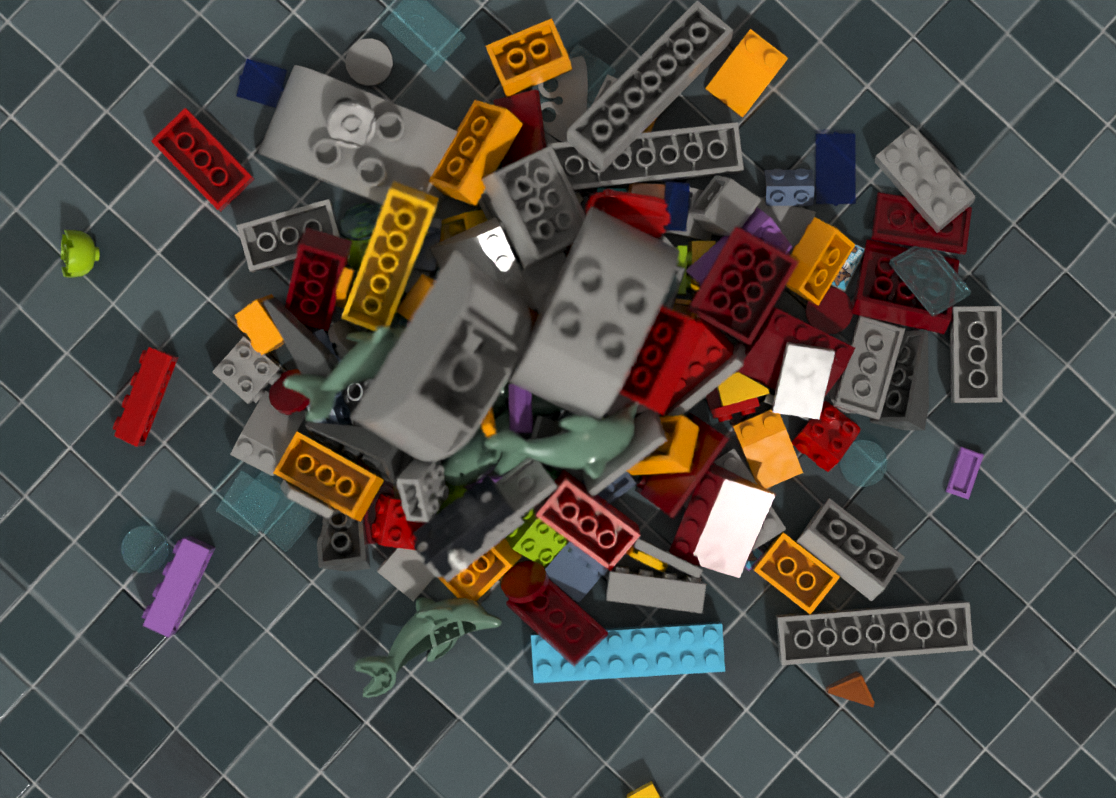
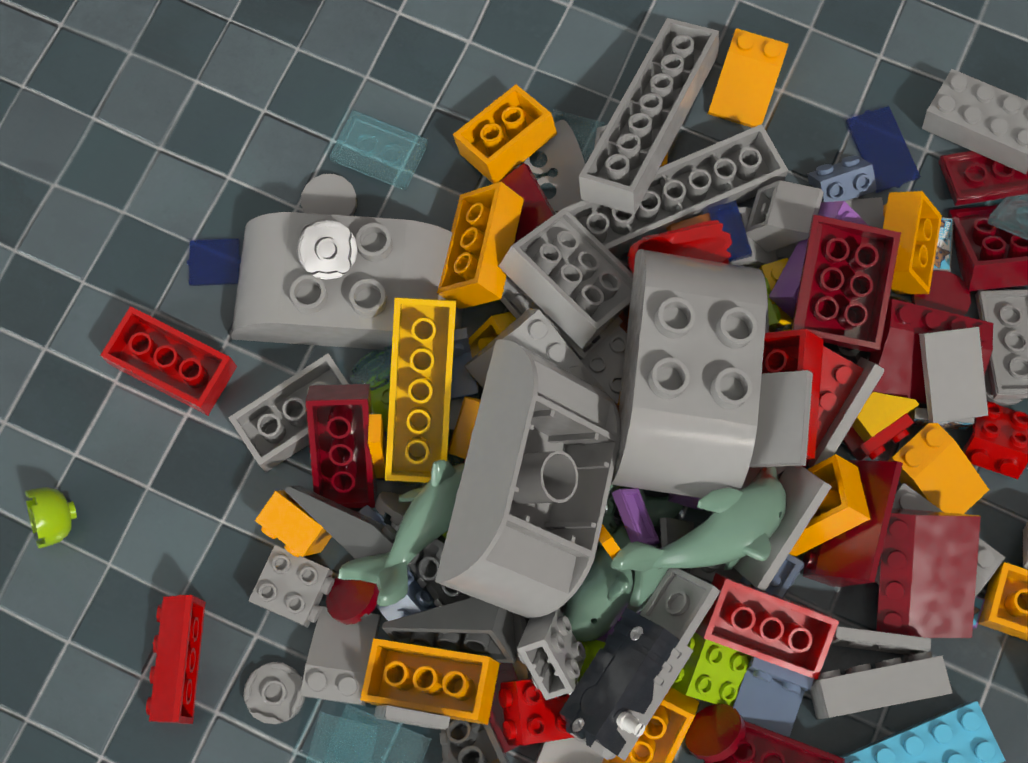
camera: 10 degrees left, 15 degrees down
yellow tile [625,546,668,572] -> none
none -> light grey tile [243,662,305,724]
none -> light grey tile [749,370,813,467]

